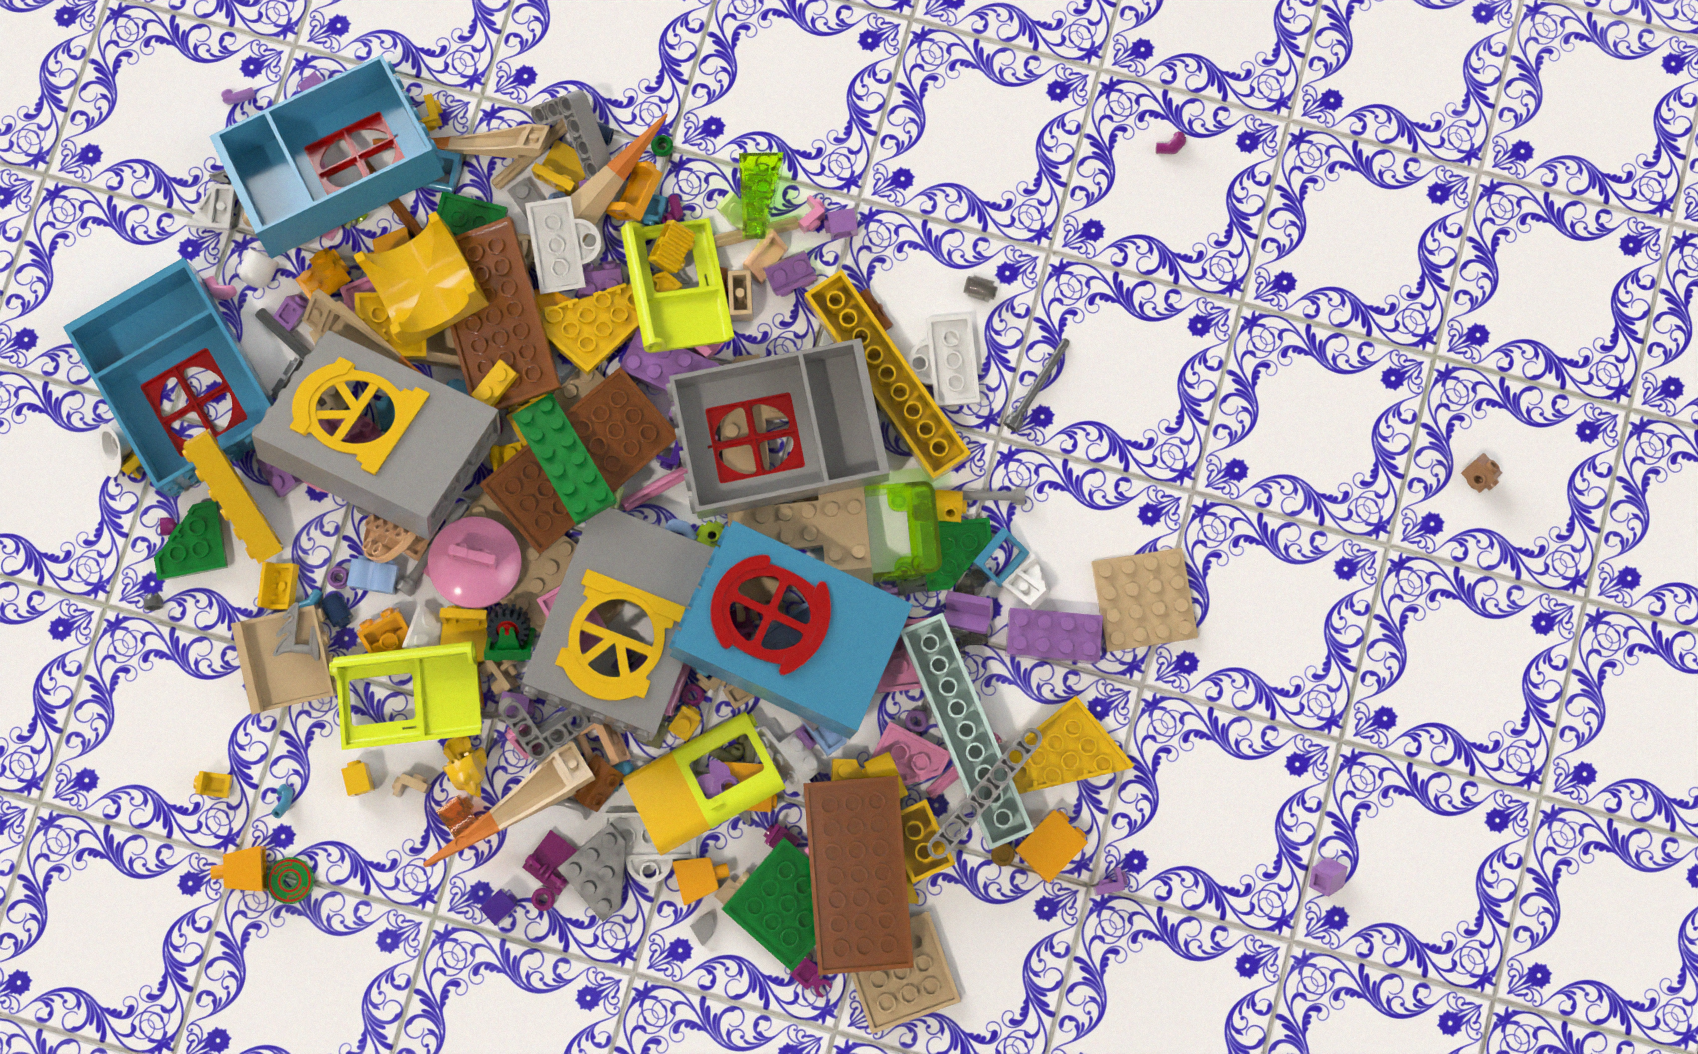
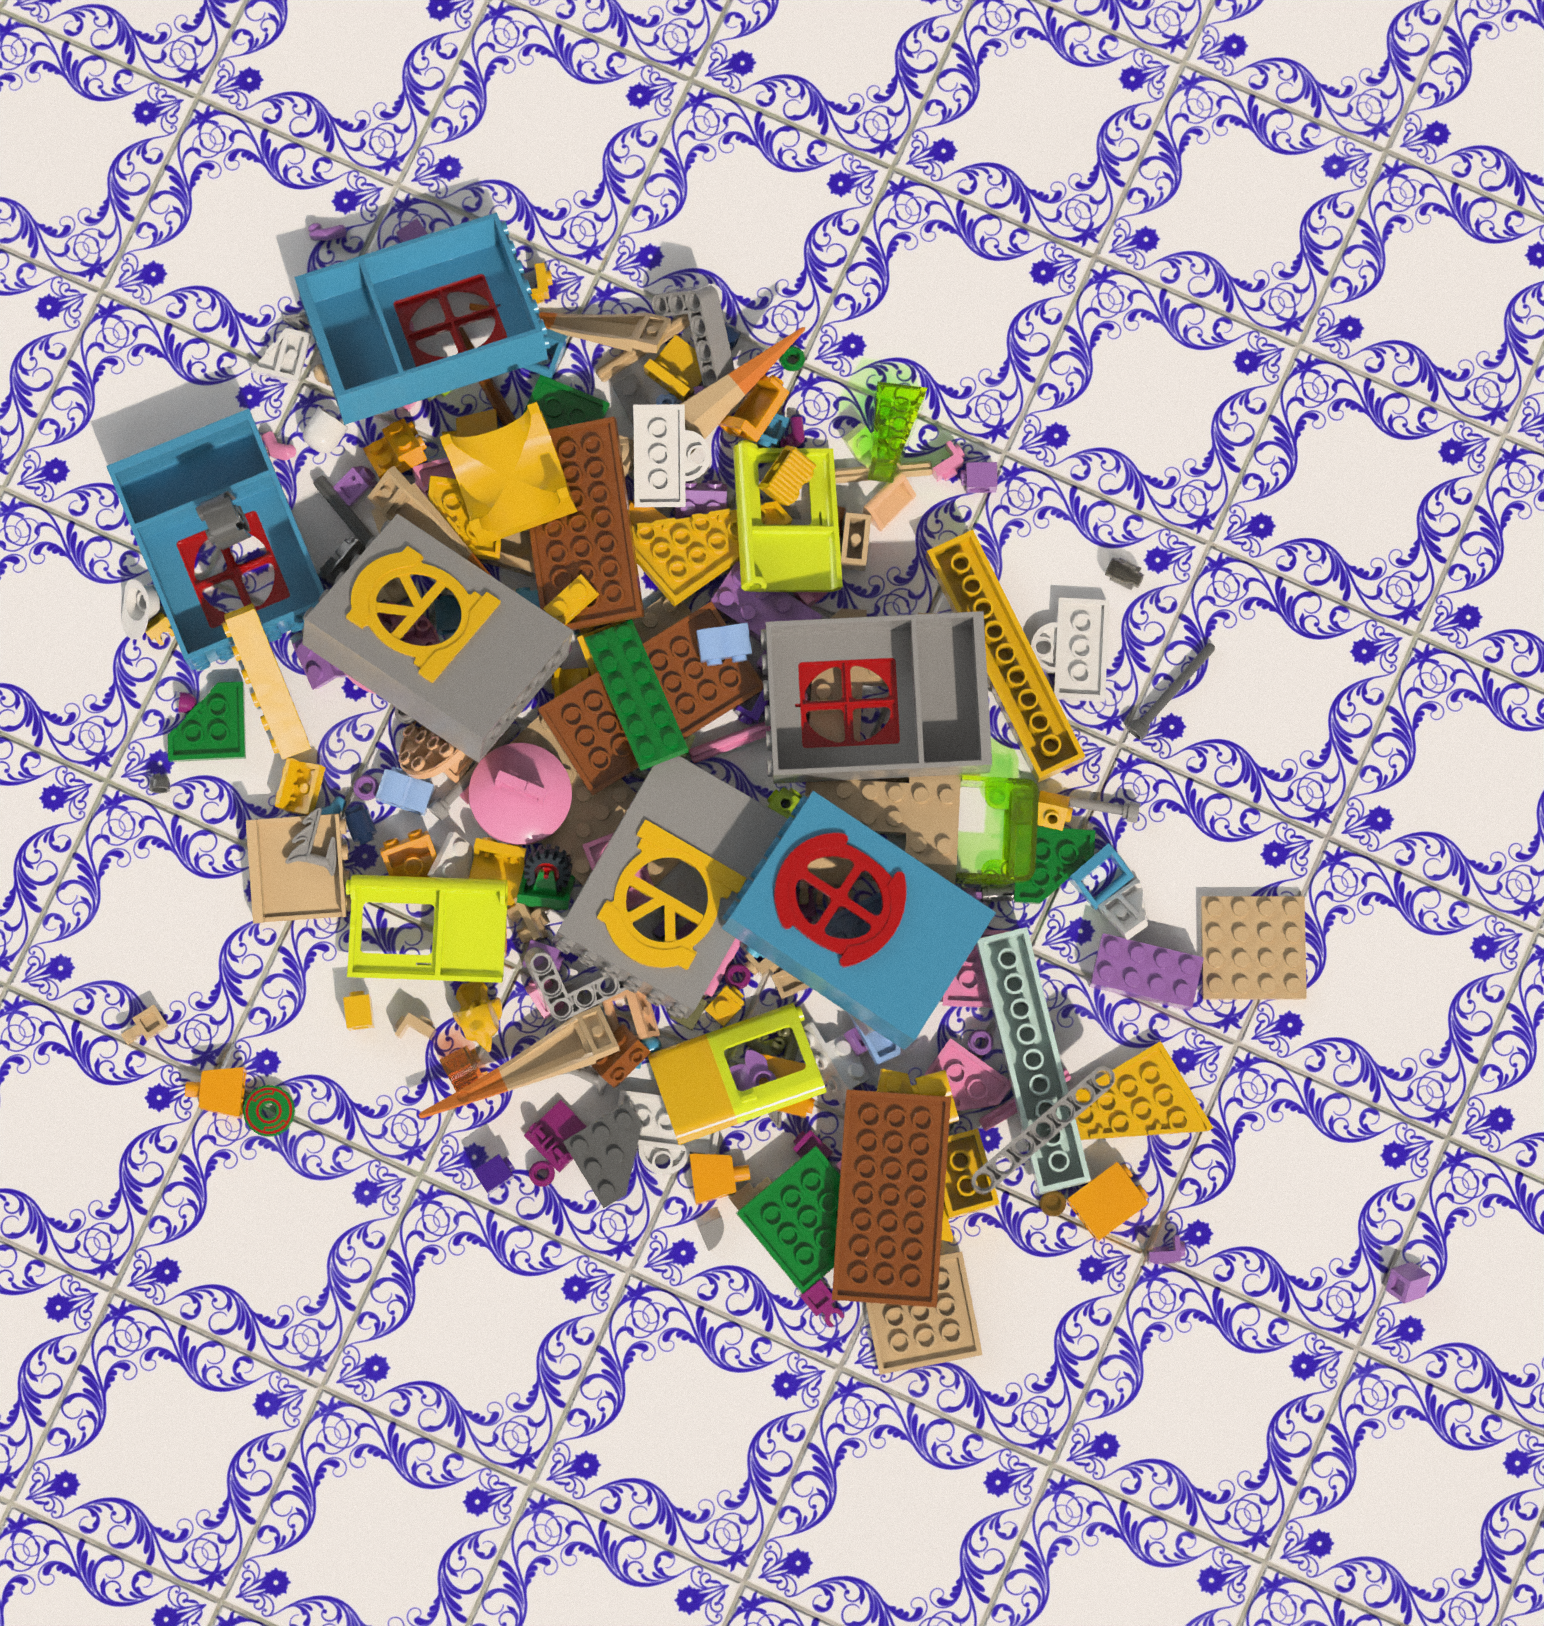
camera: 10 degrees right, 0 degrees up
yellow bracket [193,771,233,799] -> none
dark azure arm [271,784,293,819] -> none
light blue arm [665,519,698,541] -> none
medium lavender bracket [763,250,817,297] -> none
dark orange pin [859,288,894,331] -> none
medium lavender panel [944,591,993,634] -> none
clear smoke bracket [955,567,989,596] -> none
clear smoke bracket [955,631,988,660] -> none
magenta arm [1155,131,1186,154] -> none
none -> tan plate [121,1005,169,1045]
none -> dark grey brick [196,490,251,550]
none -> light blue brick [696,623,752,666]

